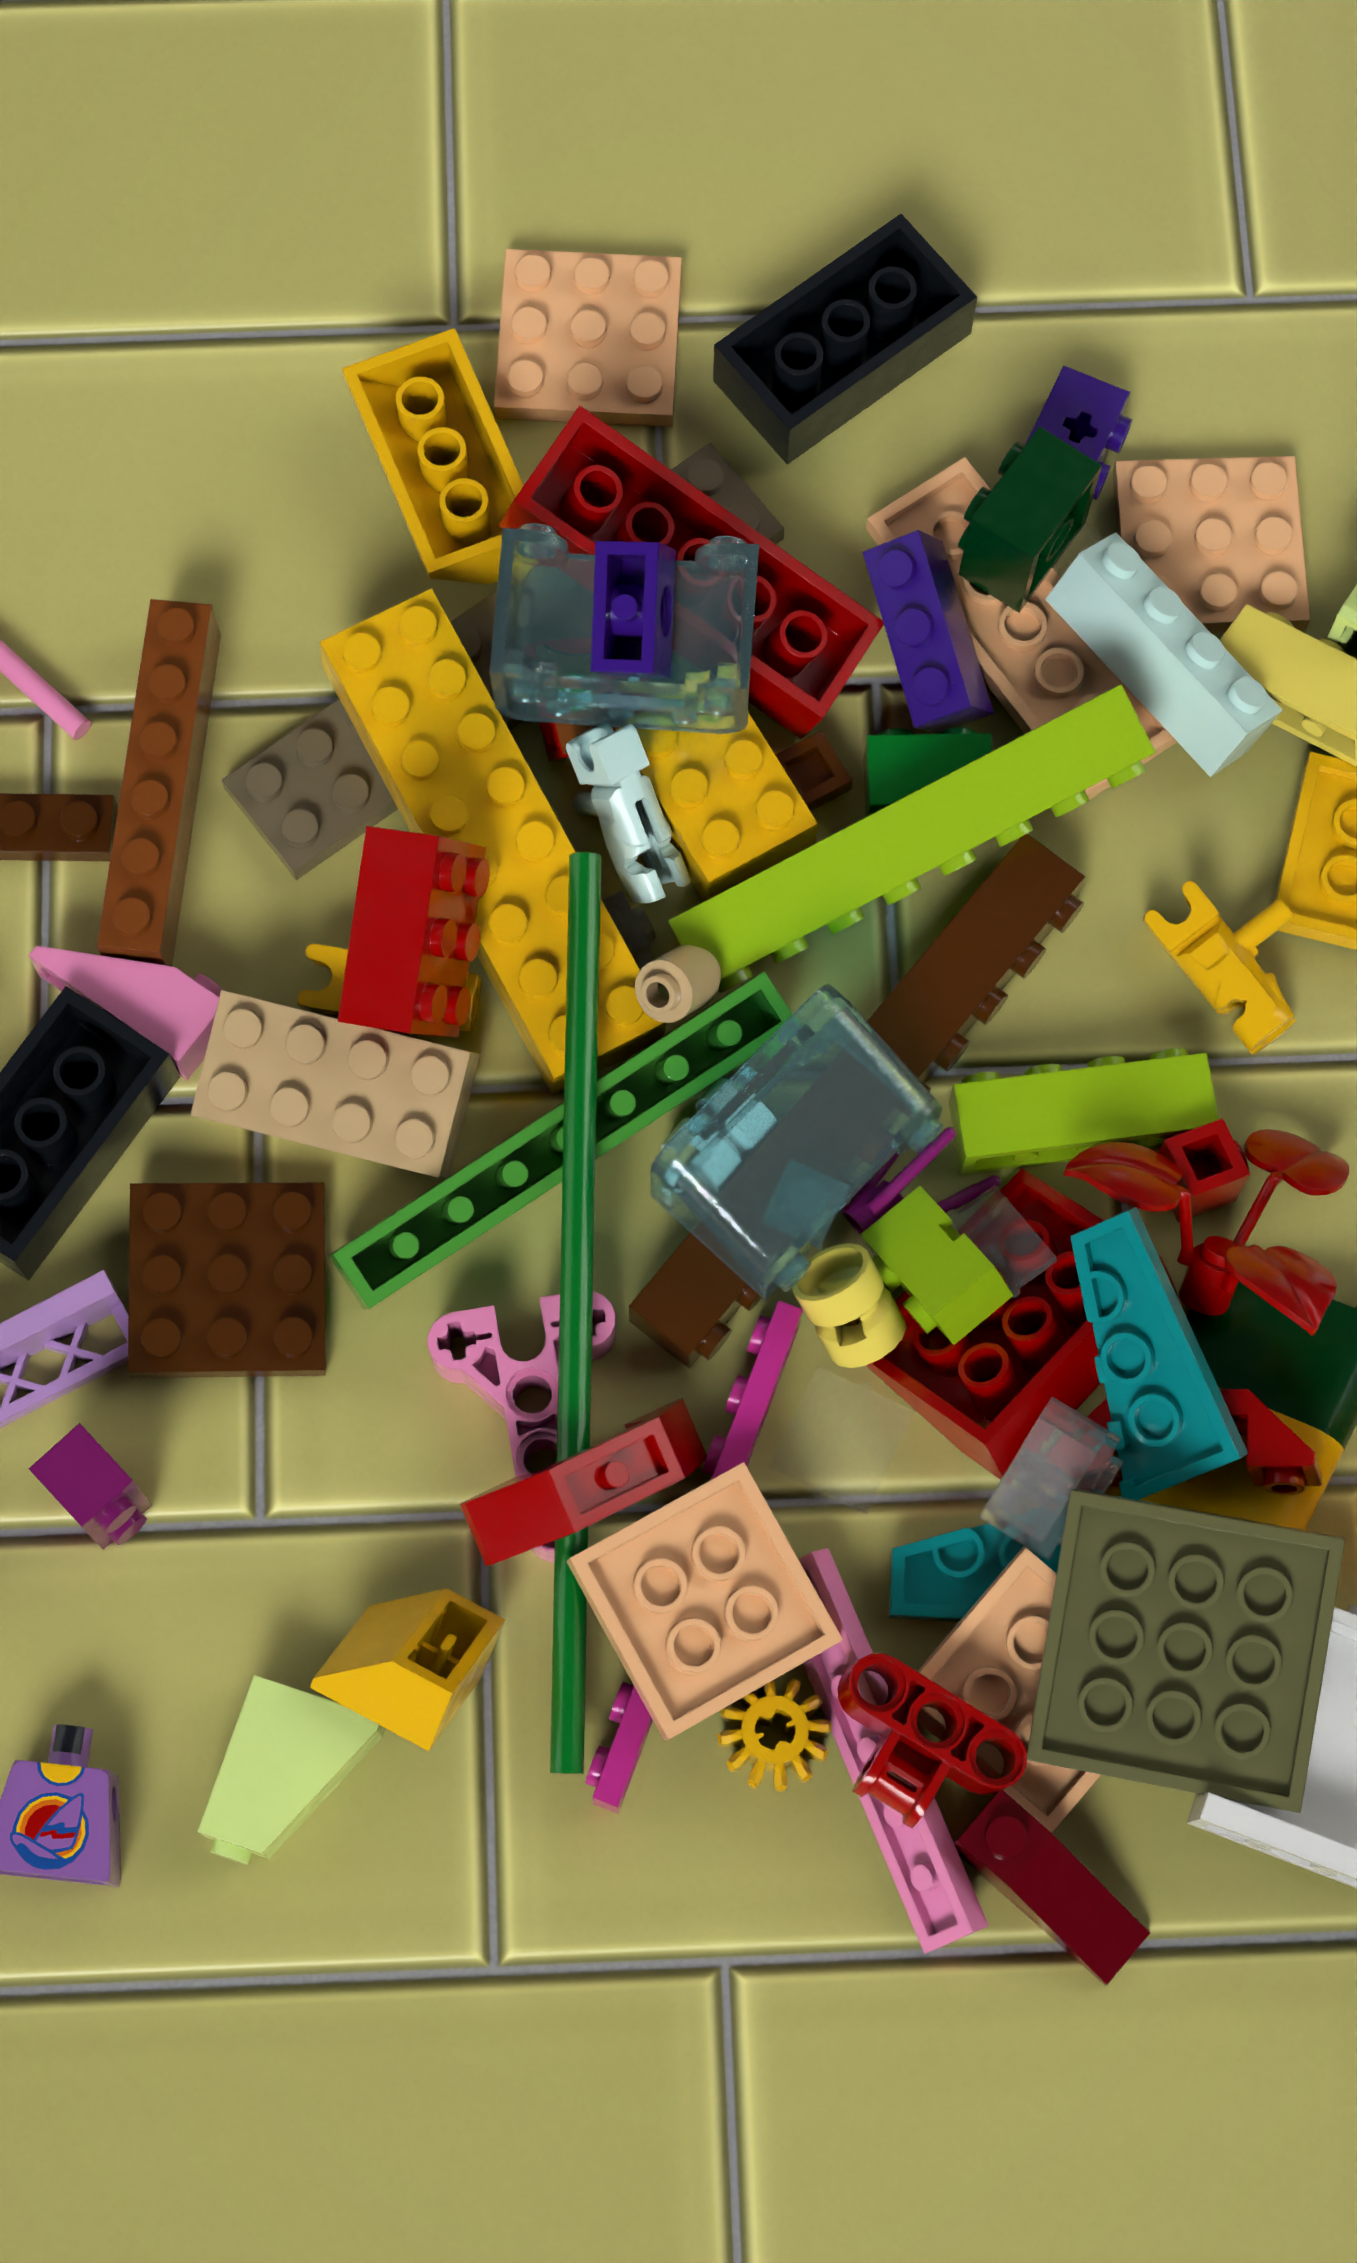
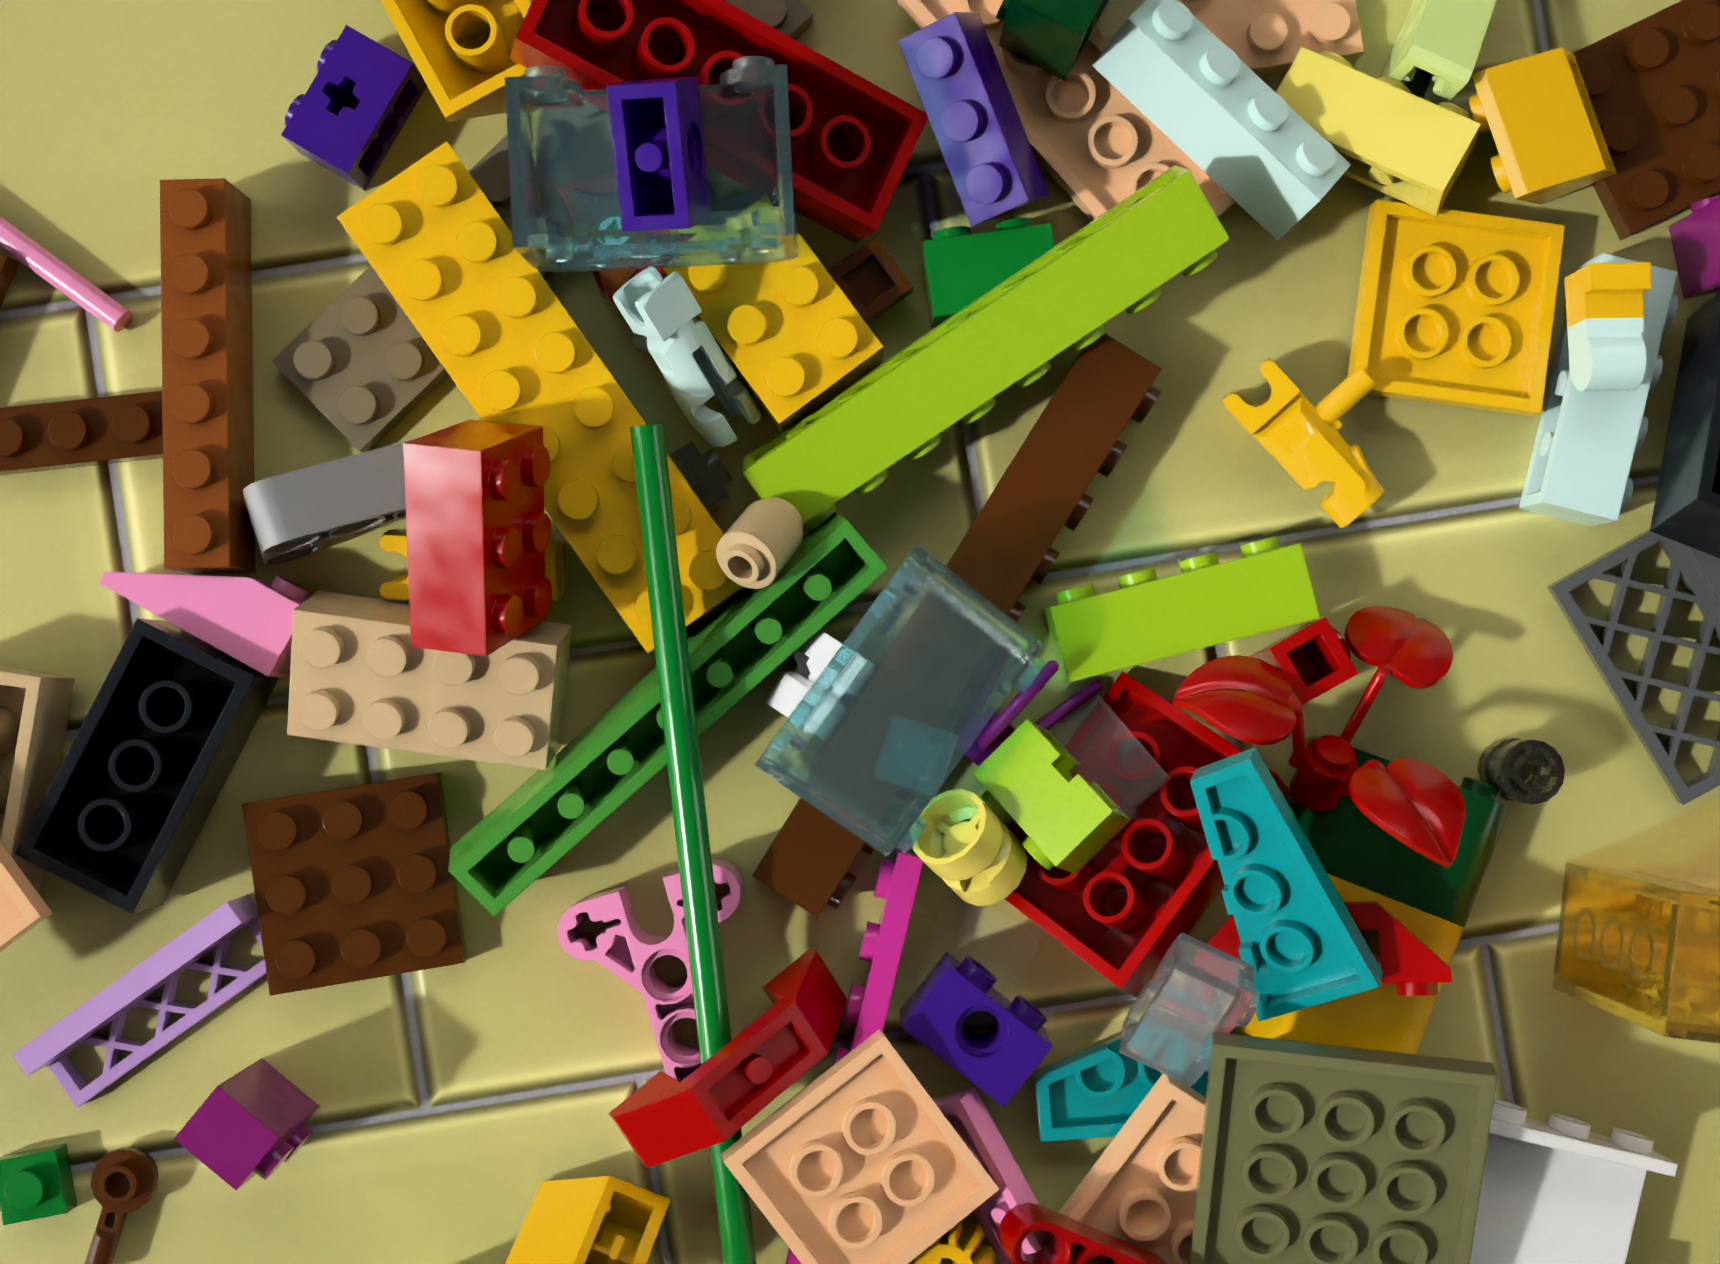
camera: 10 degrees left, 15 degrees up
none -> light grey beam [243,438,417,565]
none -> dark purple brick [281,25,427,191]
none -> dark purple brick [900,951,1053,1107]

